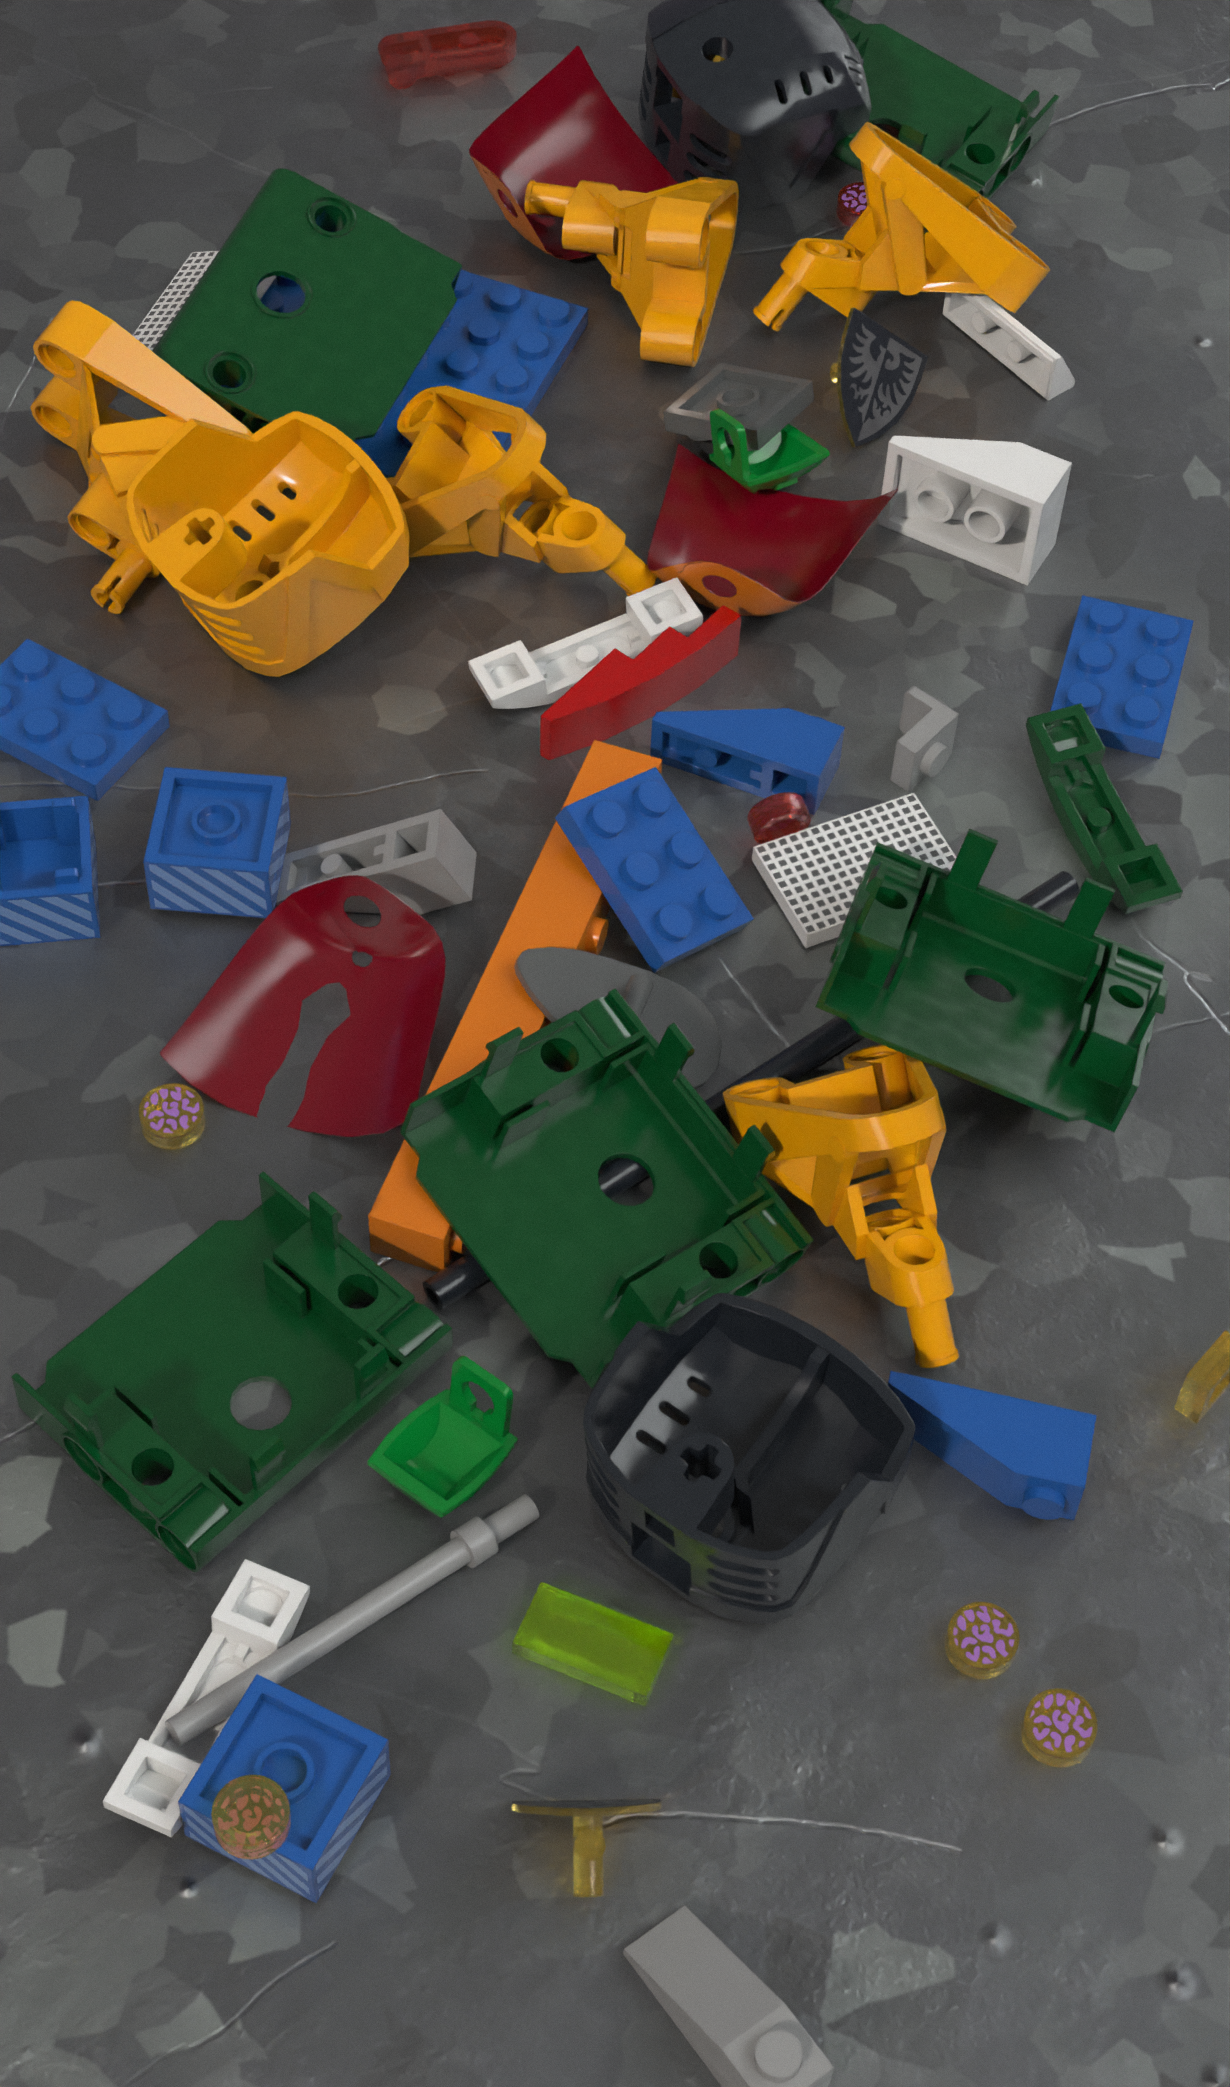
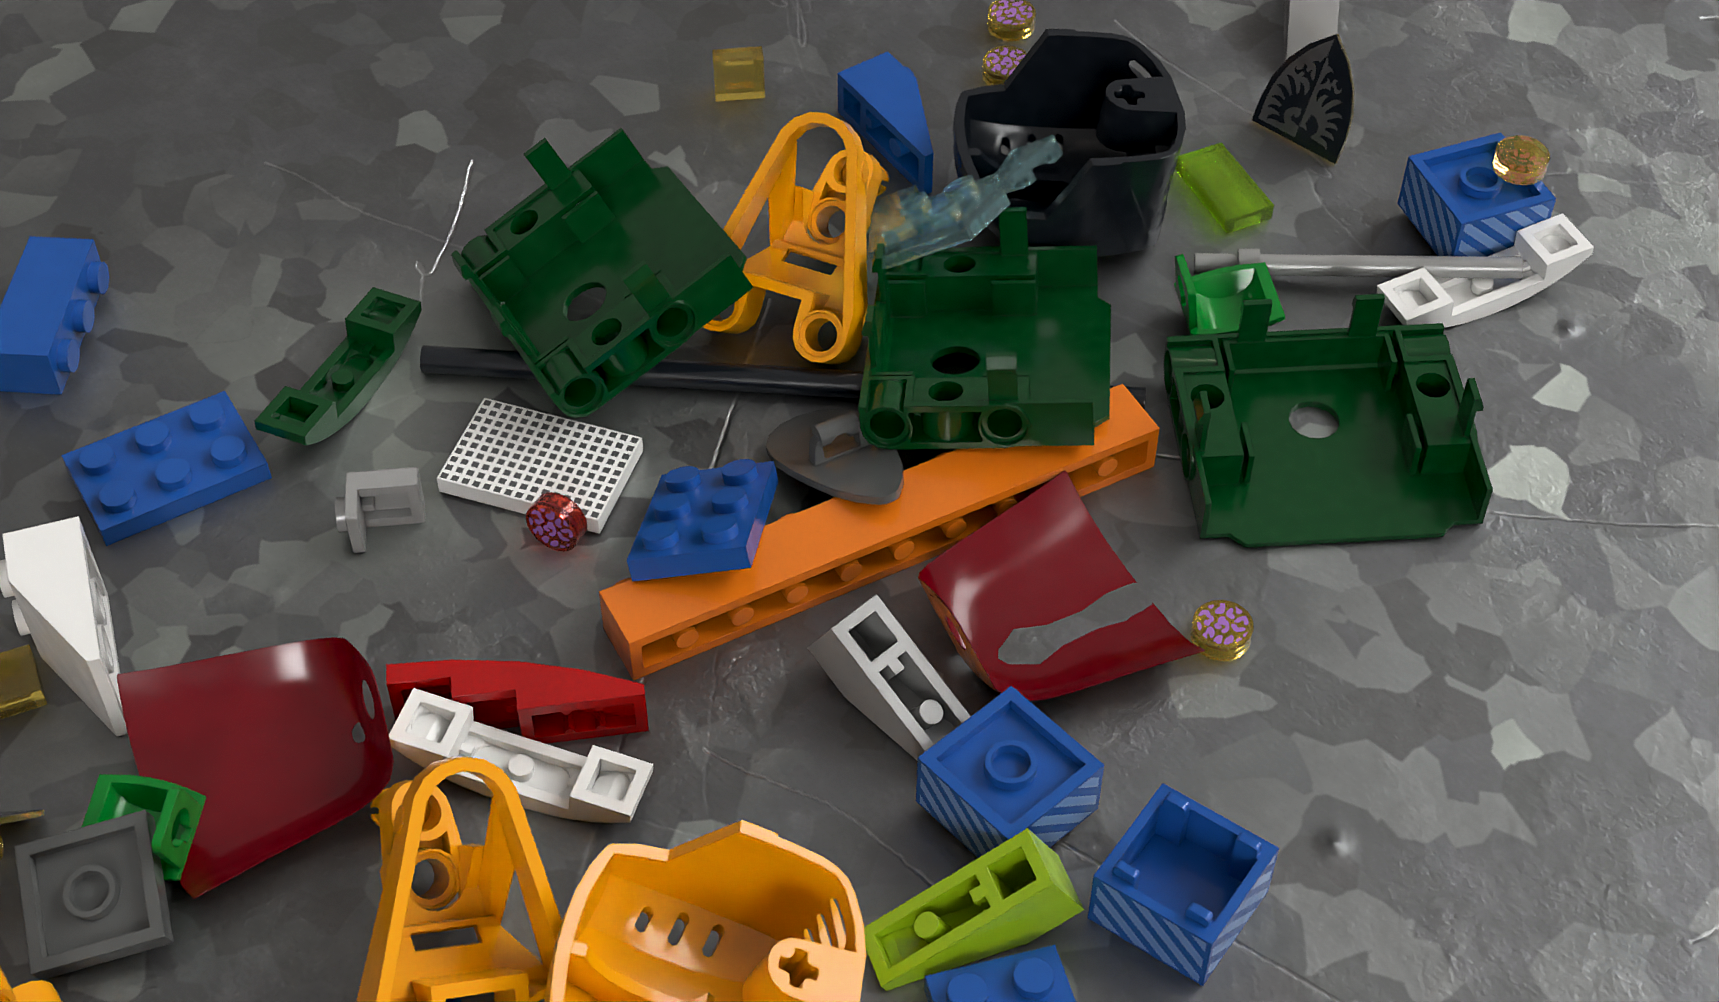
camera: 135 degrees left, 5 degrees down
blue slope [650,708,845,815] -> none
none -> lime slope [864,828,1084,991]
none -> clear light blue wing [867,135,1063,269]

